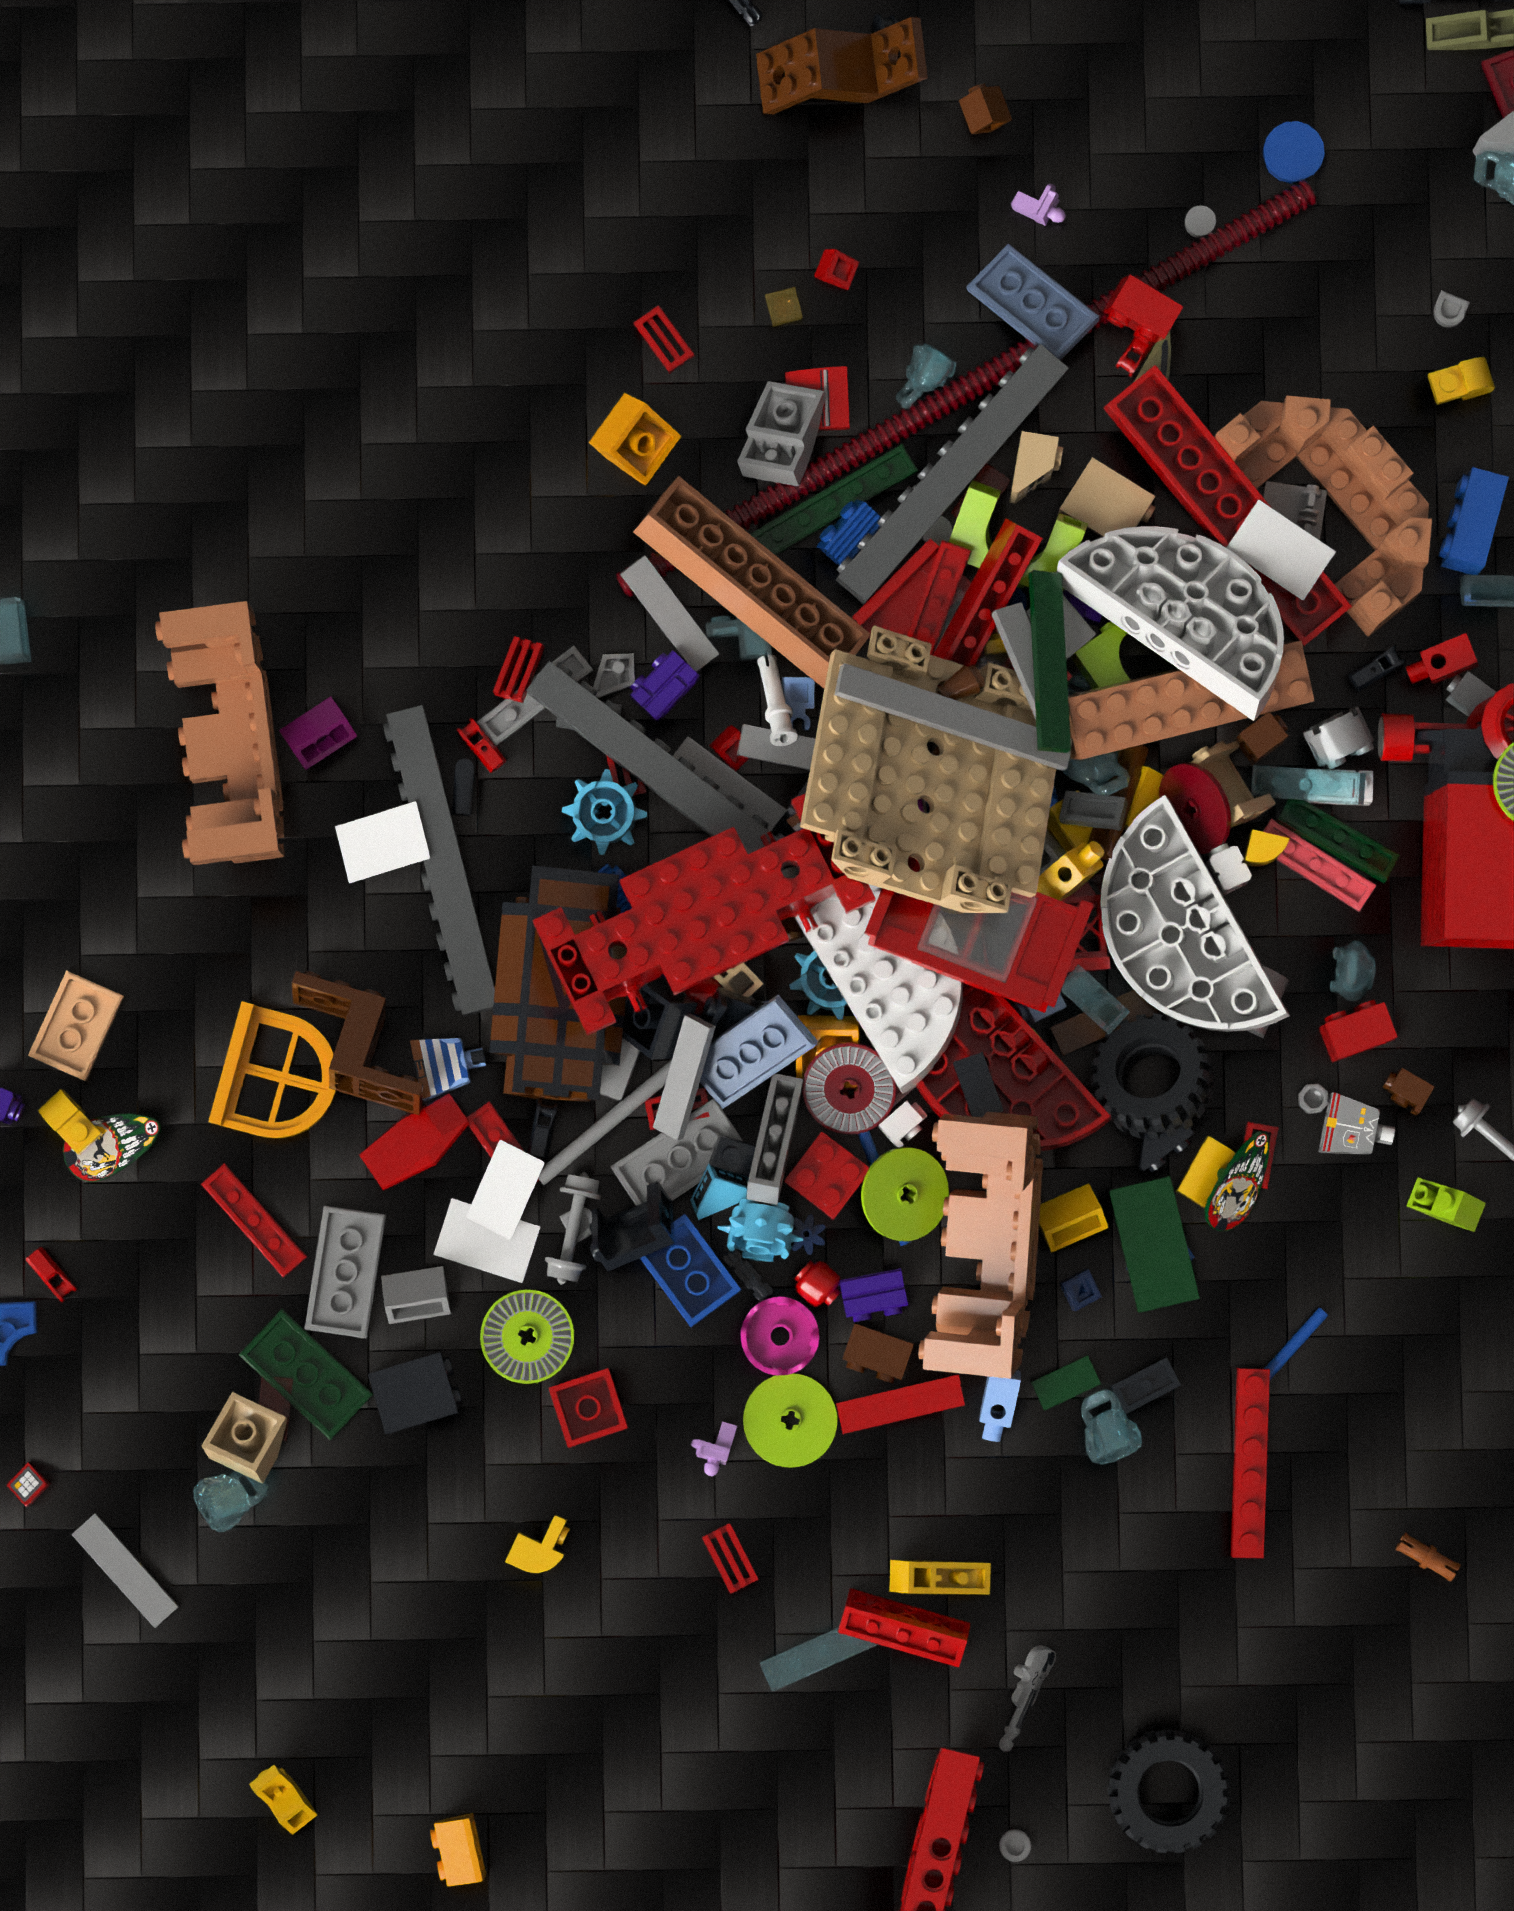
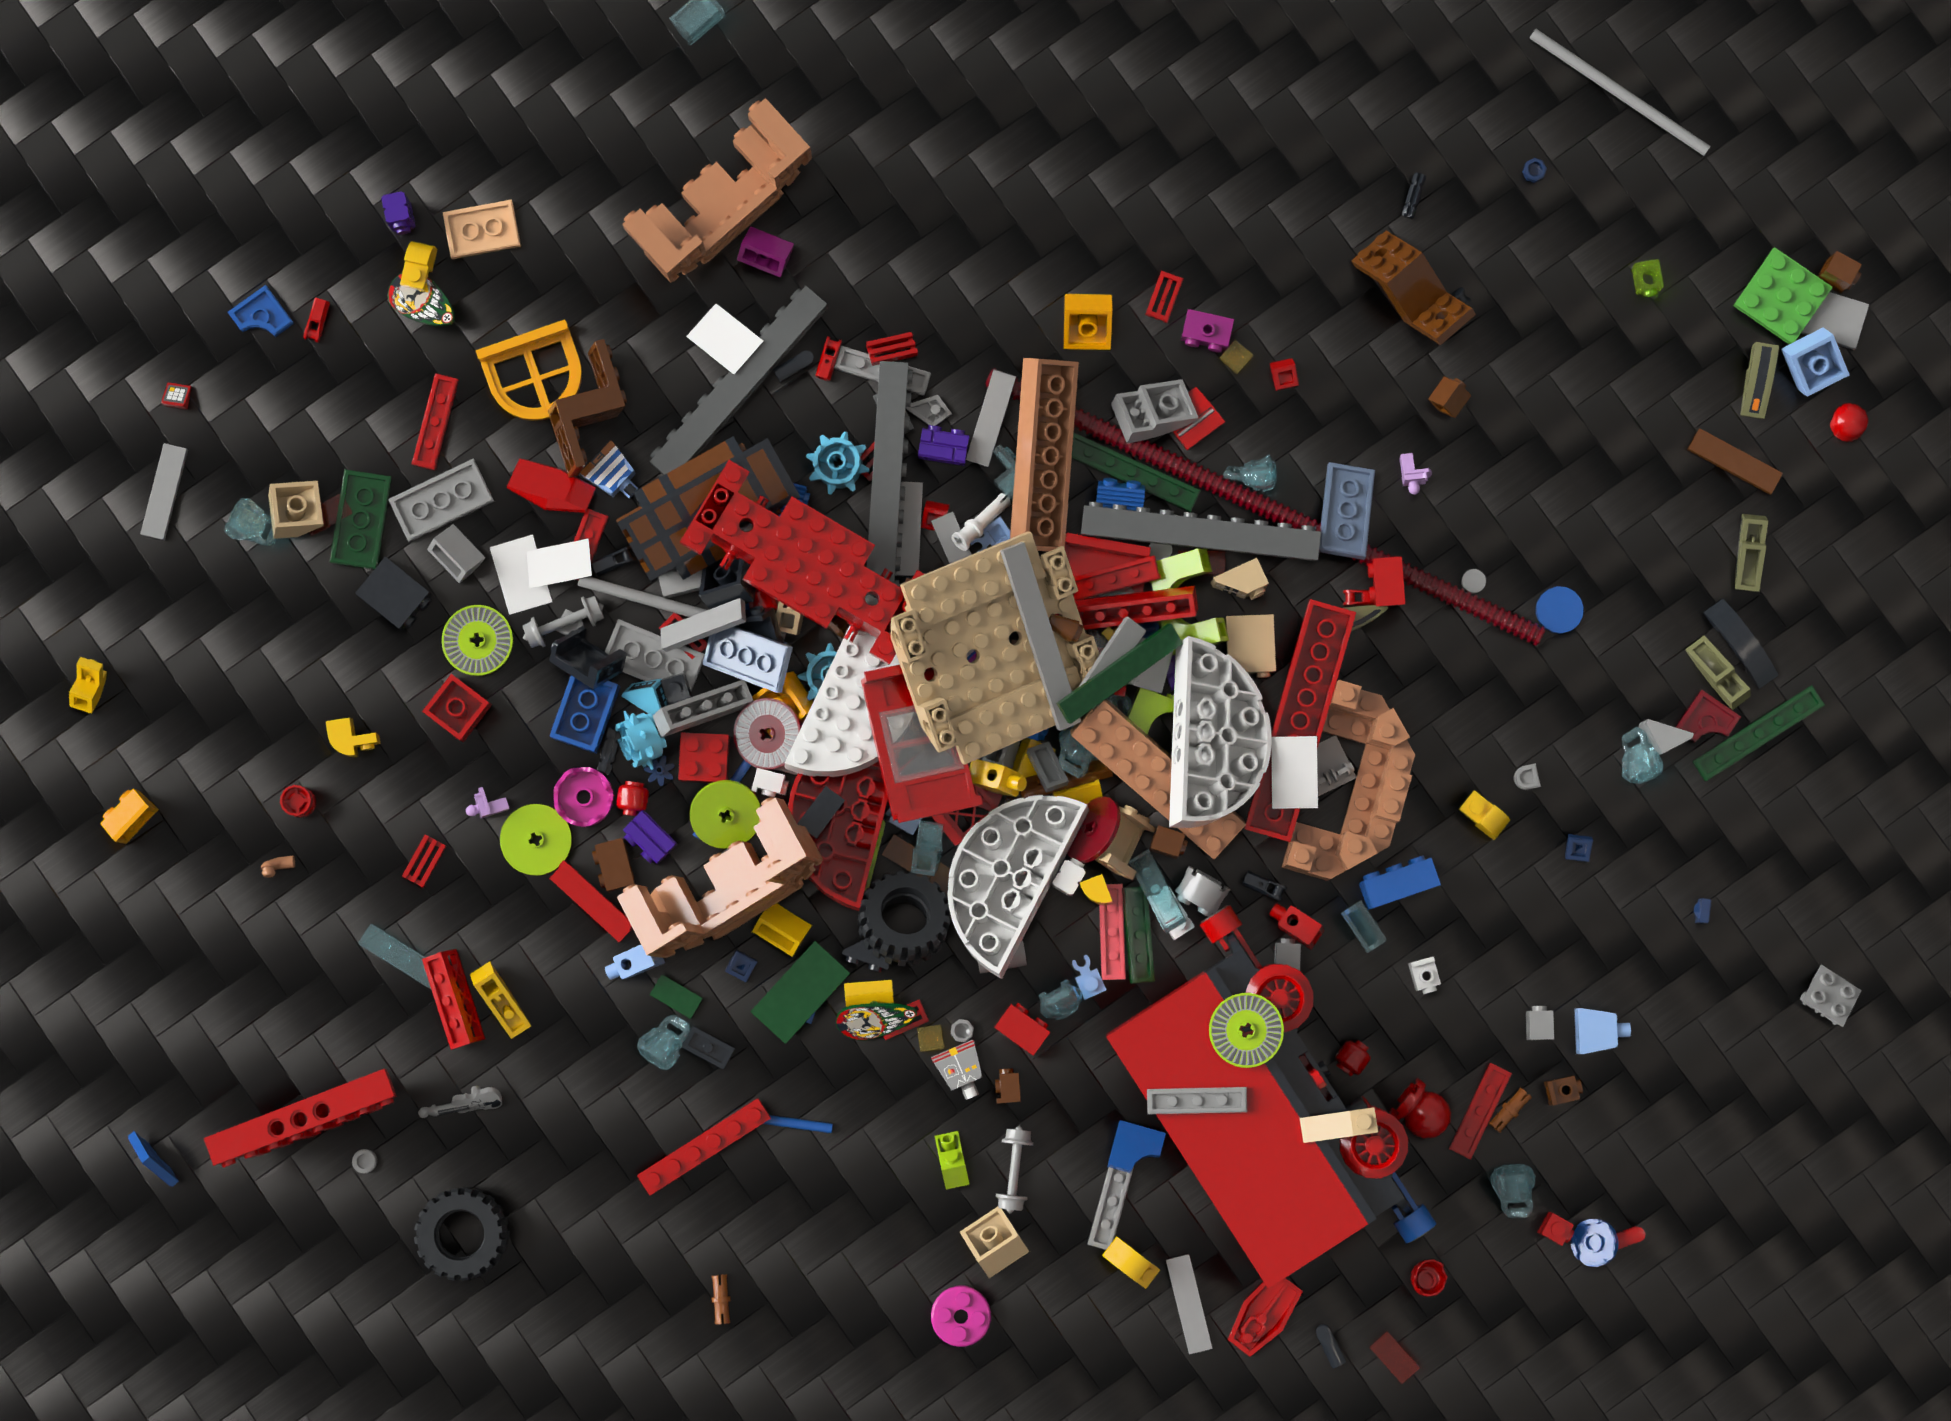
camera: 50 degrees right, 0 degrees up
none -> nougat arm [261,856,295,878]
none -> red wheel [280,785,316,818]
none -> clear yellow plate [917,1025,944,1052]
none -> light blue plate [1072,955,1106,1000]
none -> magenta brick [1181,309,1234,353]

